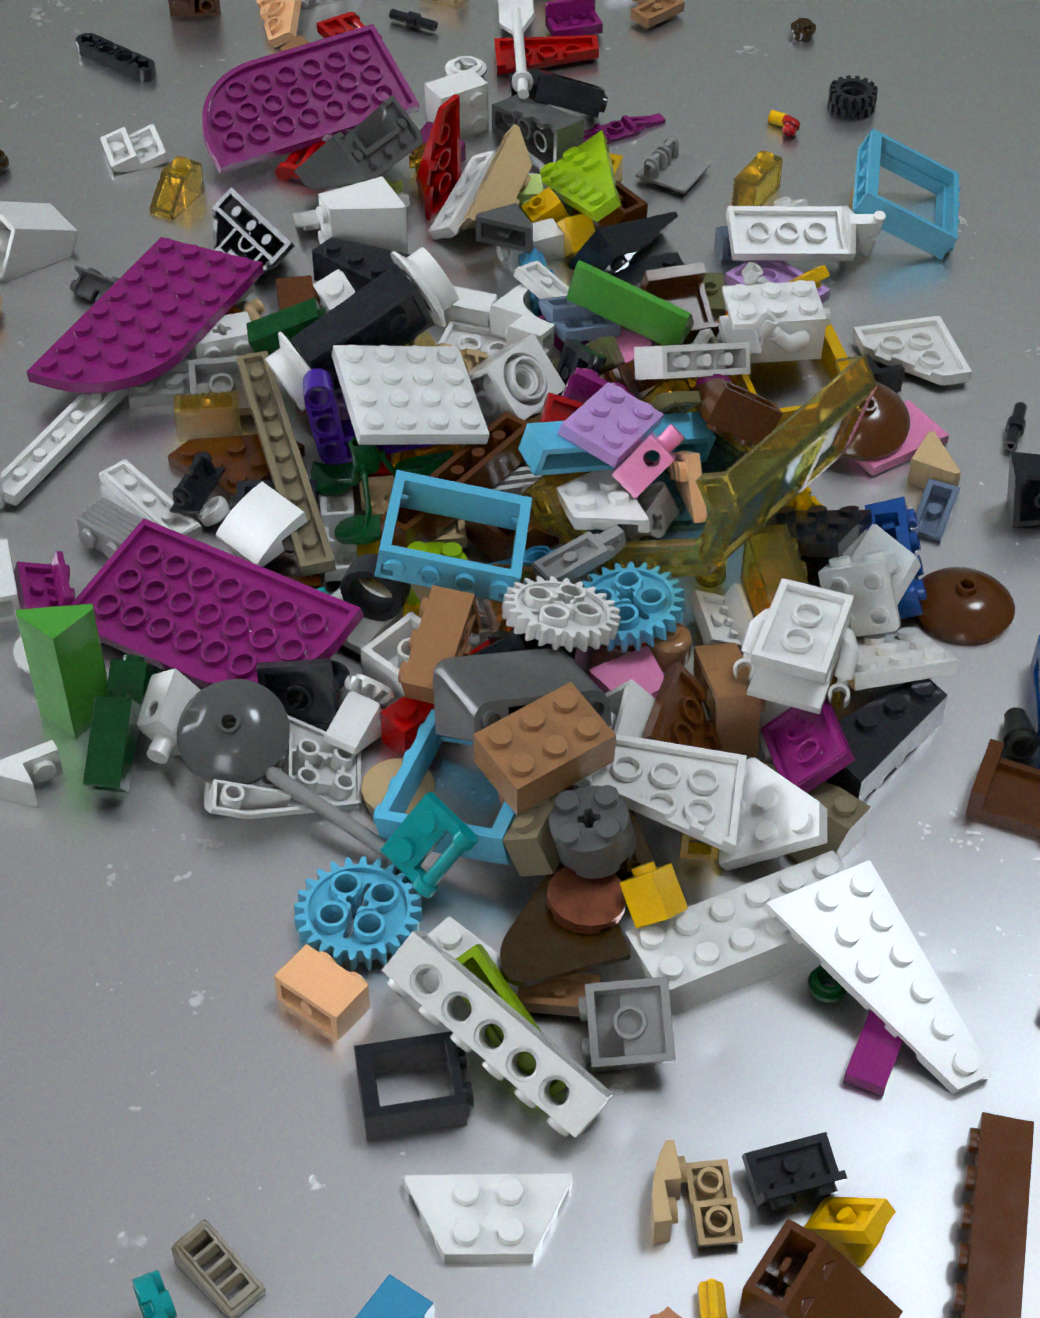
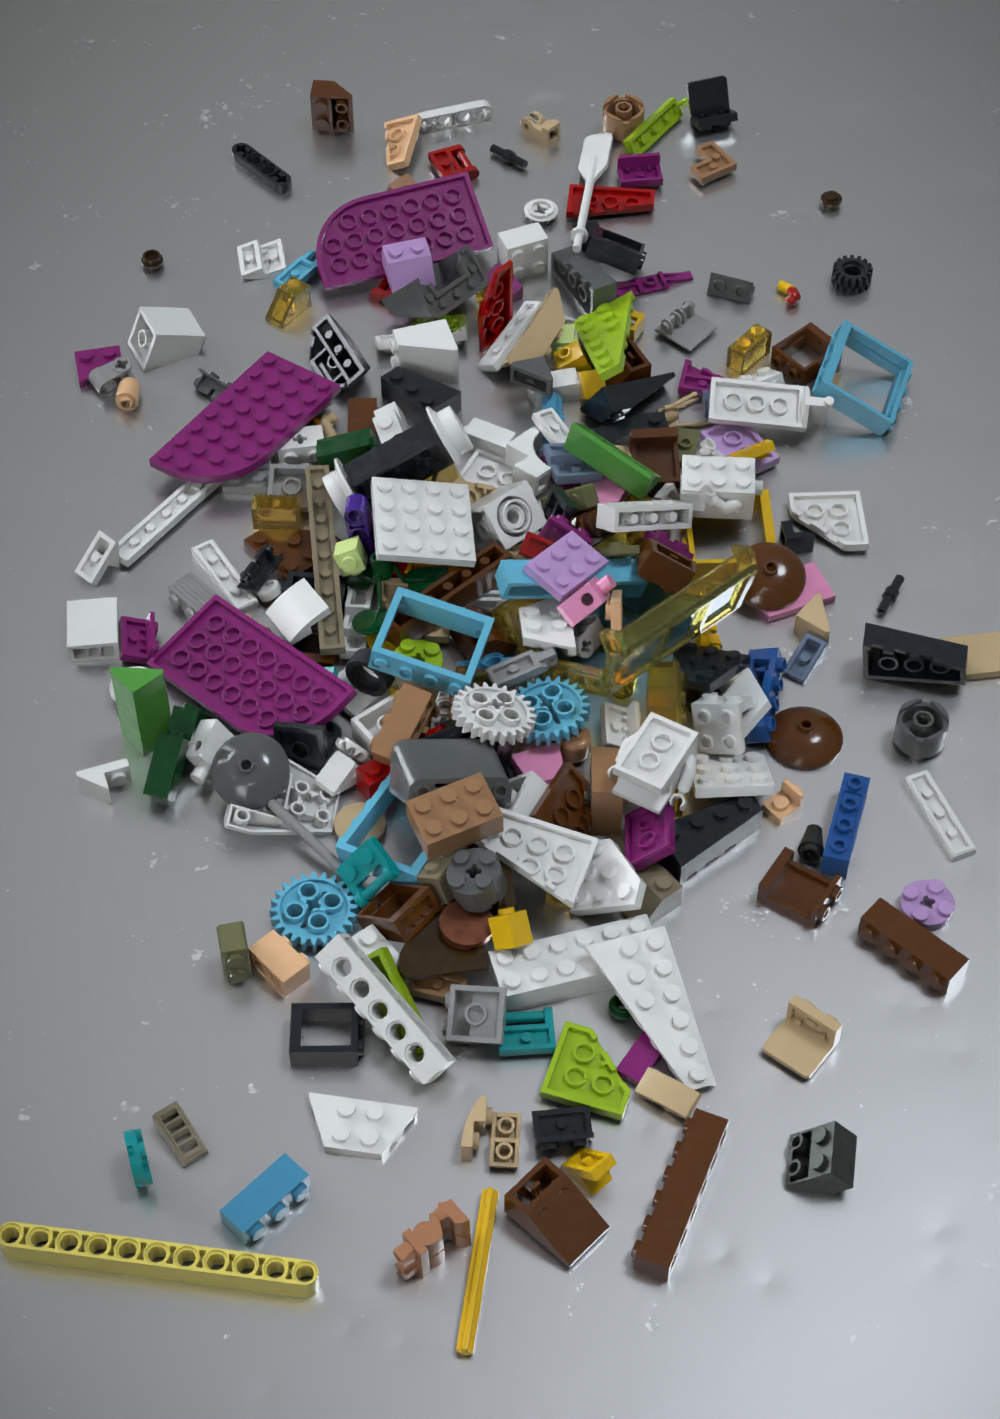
camera: 10 degrees right, 5 degrees up
none -> olive brick [216,921,252,982]
none -> medium azure hinge [273,250,318,296]
none -> yellowish green brick [333,535,368,577]
none -> reddish brown window [355,881,442,943]
none -> lavender slope [382,237,436,293]
none -> teal plate [499,1007,556,1057]
none -> lime plate [540,1021,631,1121]
none -> tan slope [634,1067,702,1119]
none -> tan plant [656,392,709,428]
none -> magenta wing [678,359,724,397]
none -> dark grey hinge [707,272,755,304]
none -> light nougat bracket [762,779,804,826]
none -> reddish brown window [770,322,842,386]

